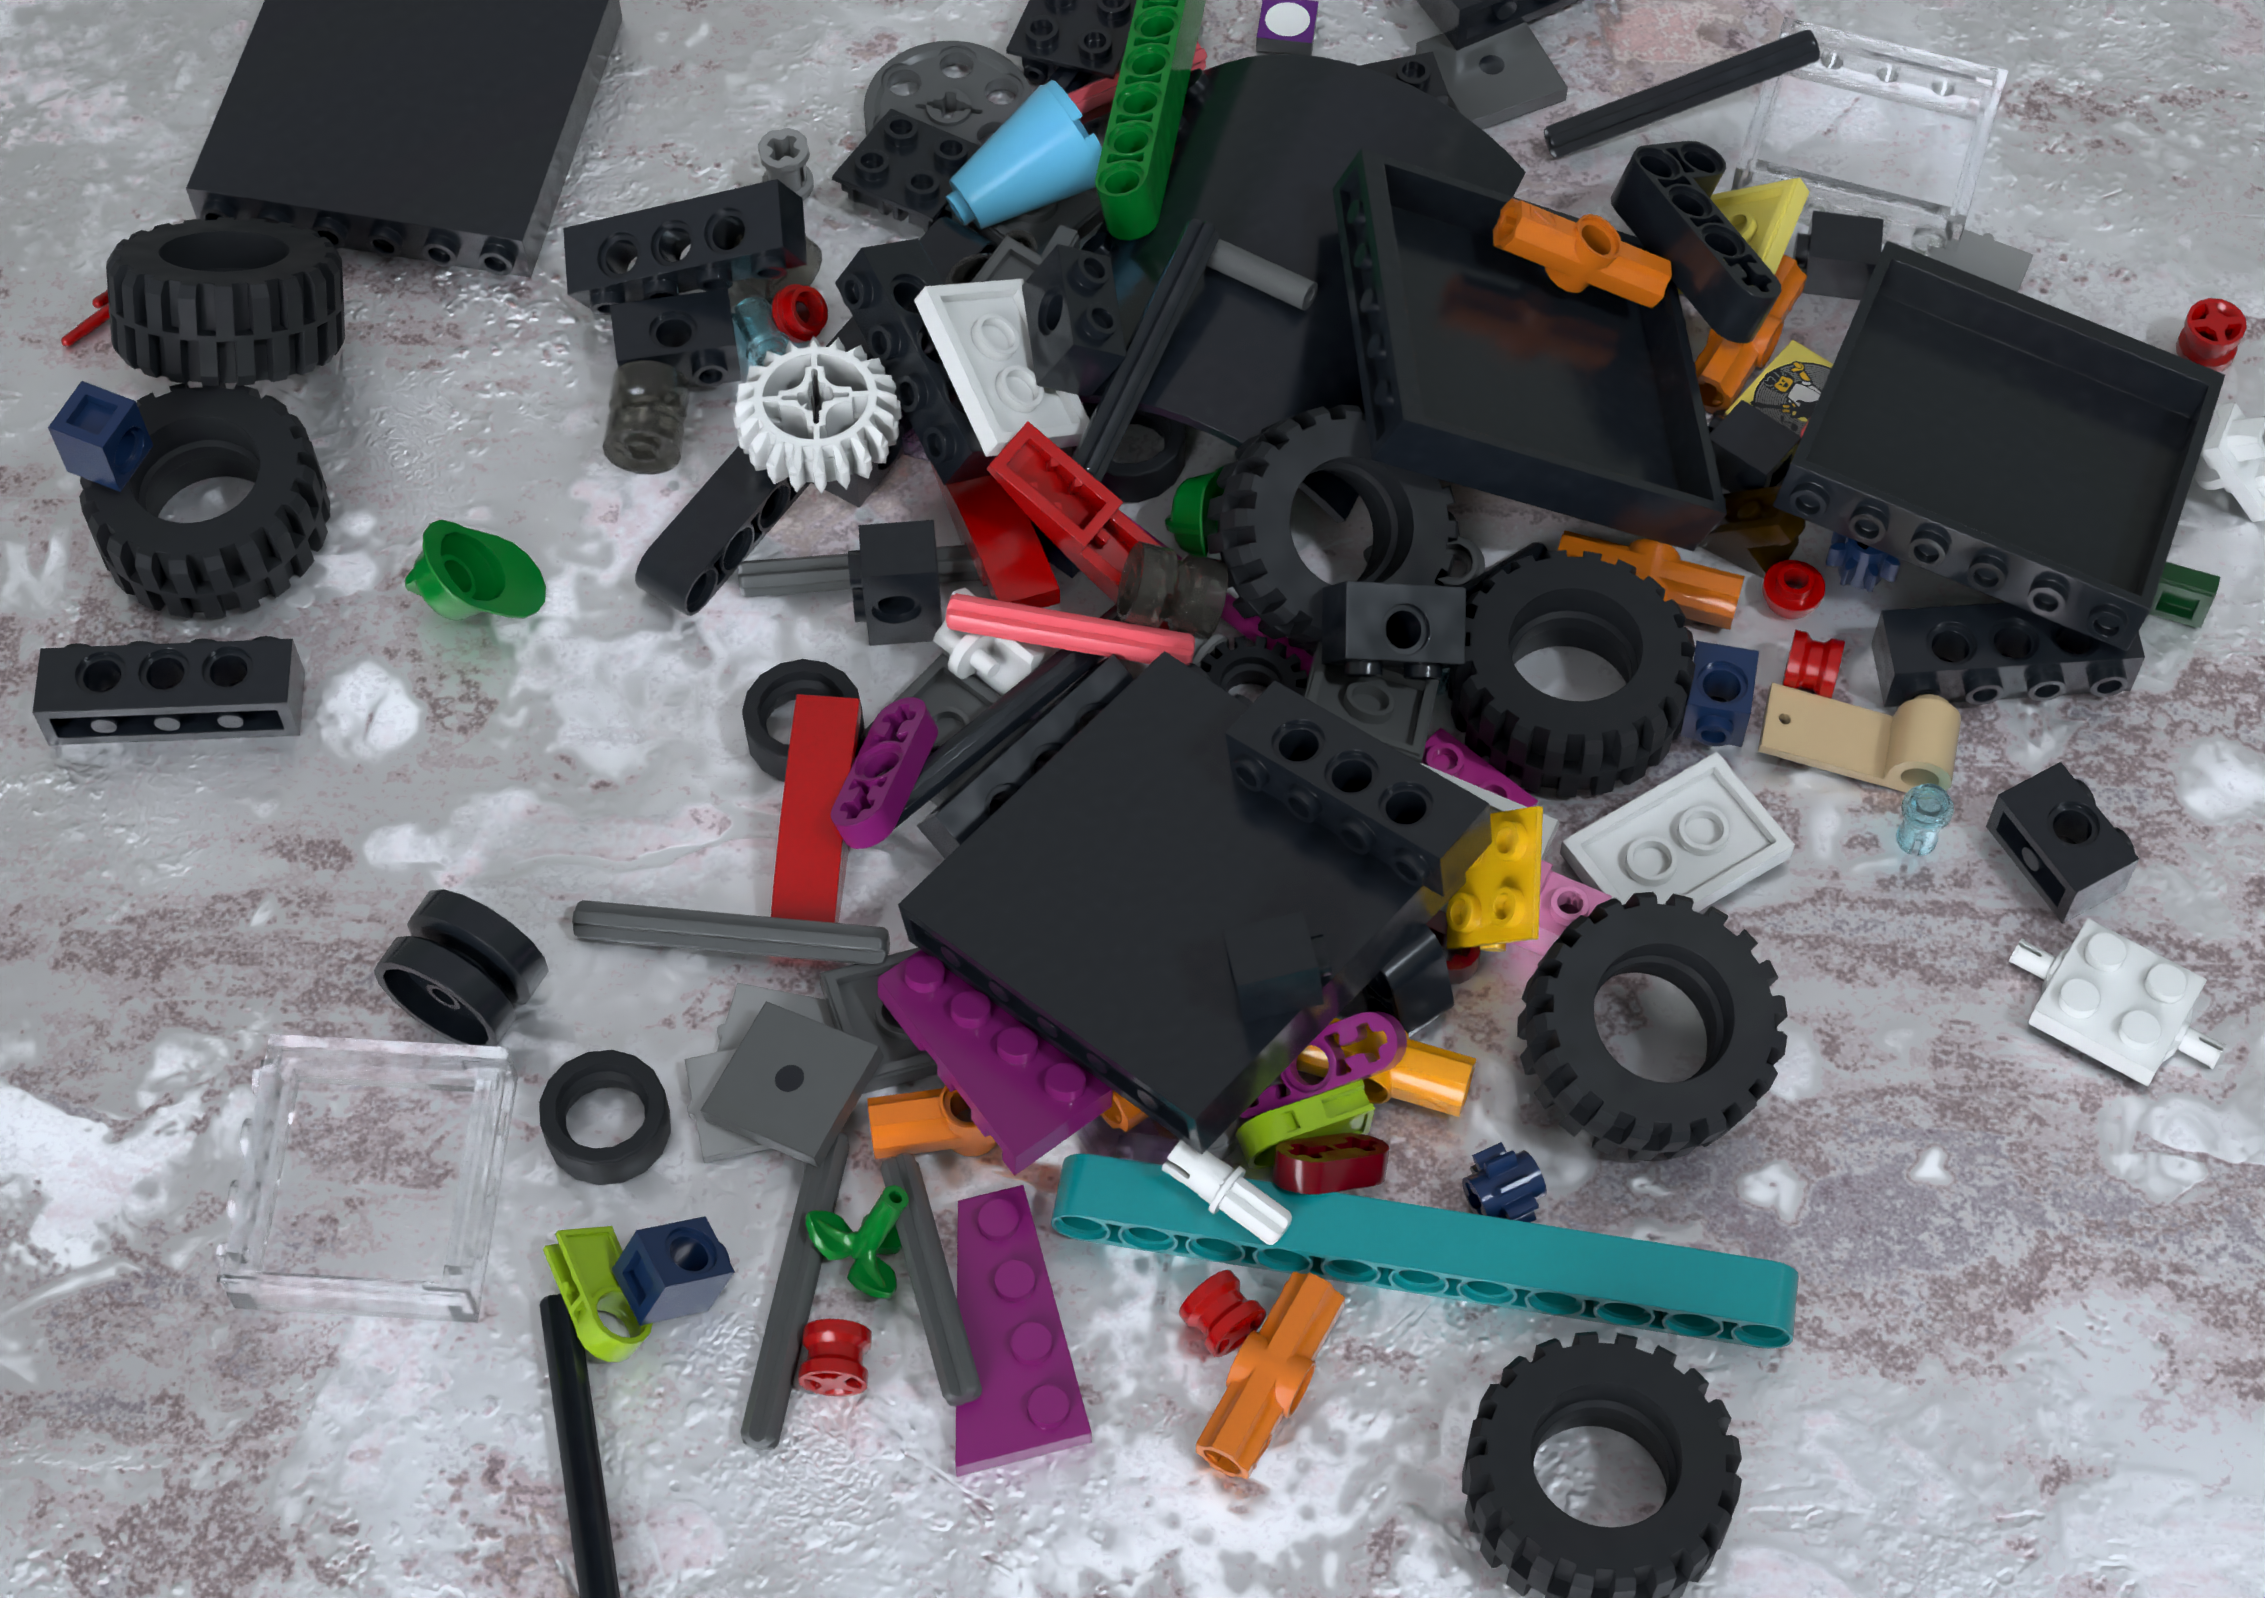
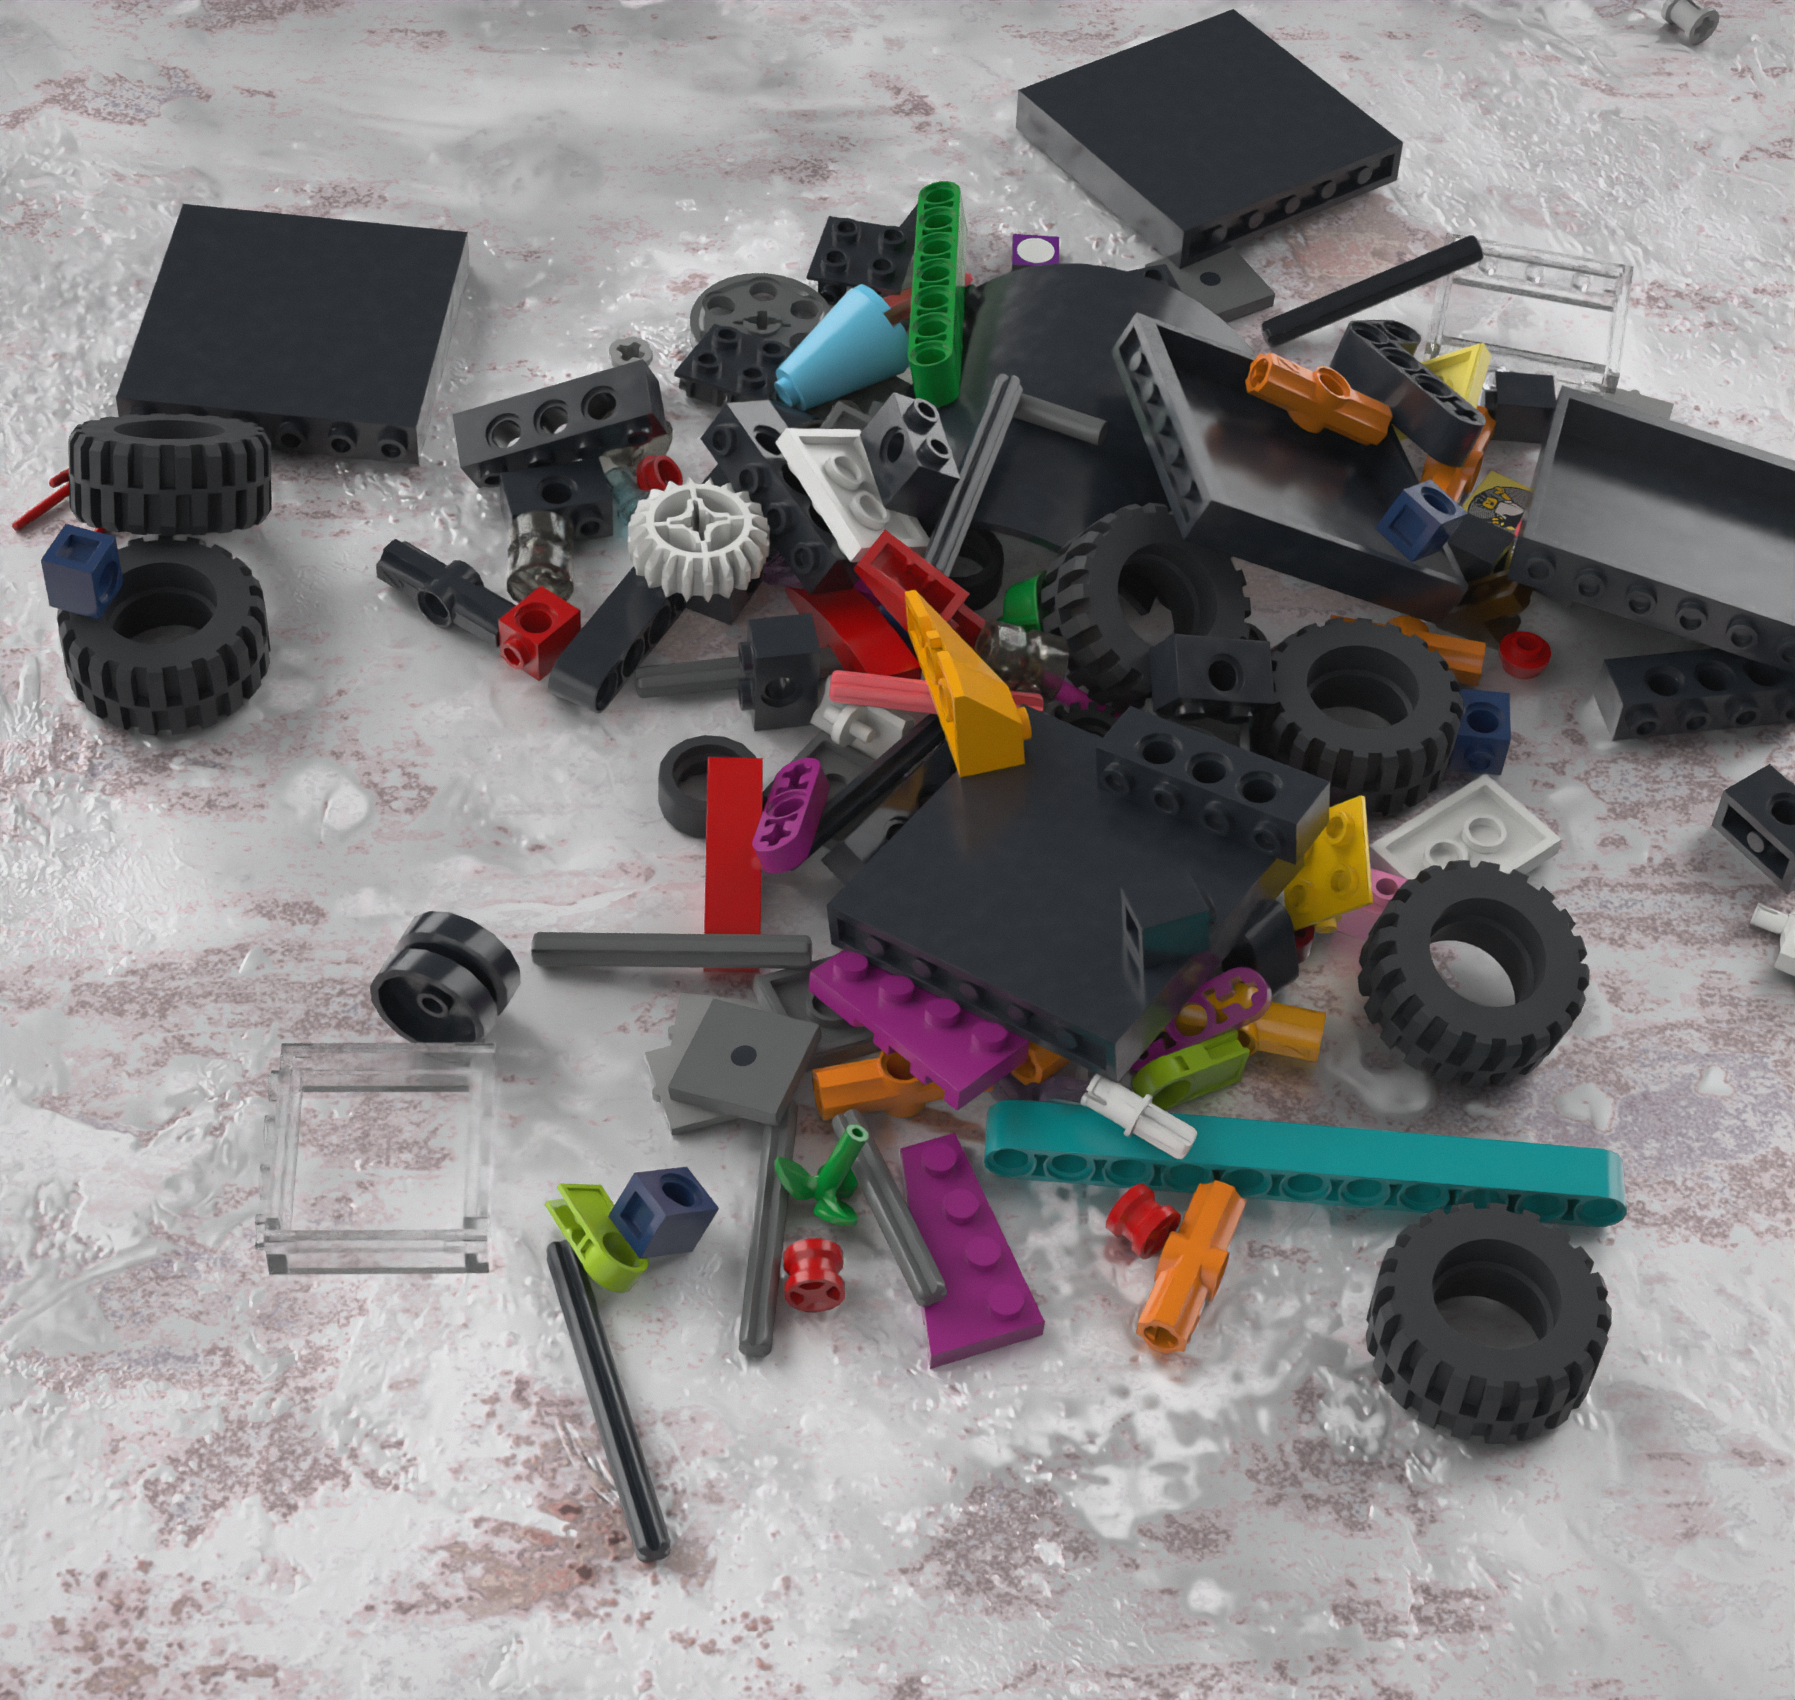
camera: 10 degrees left, 10 degrees down
black brick [32,636,305,745] -> none
green piece [404,520,546,621] -> none
black tyre [539,1050,671,1185] -> none
dark red beam [1272,1133,1390,1194] -> none
dark blue gear [1462,1142,1547,1223] -> none
tan door [1758,682,1961,796] -> none
red wheel [1782,629,1845,699] -> none
dark blue gear [1825,532,1902,593] -> none
clear light blue pin [1896,783,1954,856] -> none
none -> black piece [376,539,516,648]
none -> red brick [498,586,581,681]
none -> light orange wedge [905,590,1032,778]
none -> dark blue brick [1375,479,1468,563]

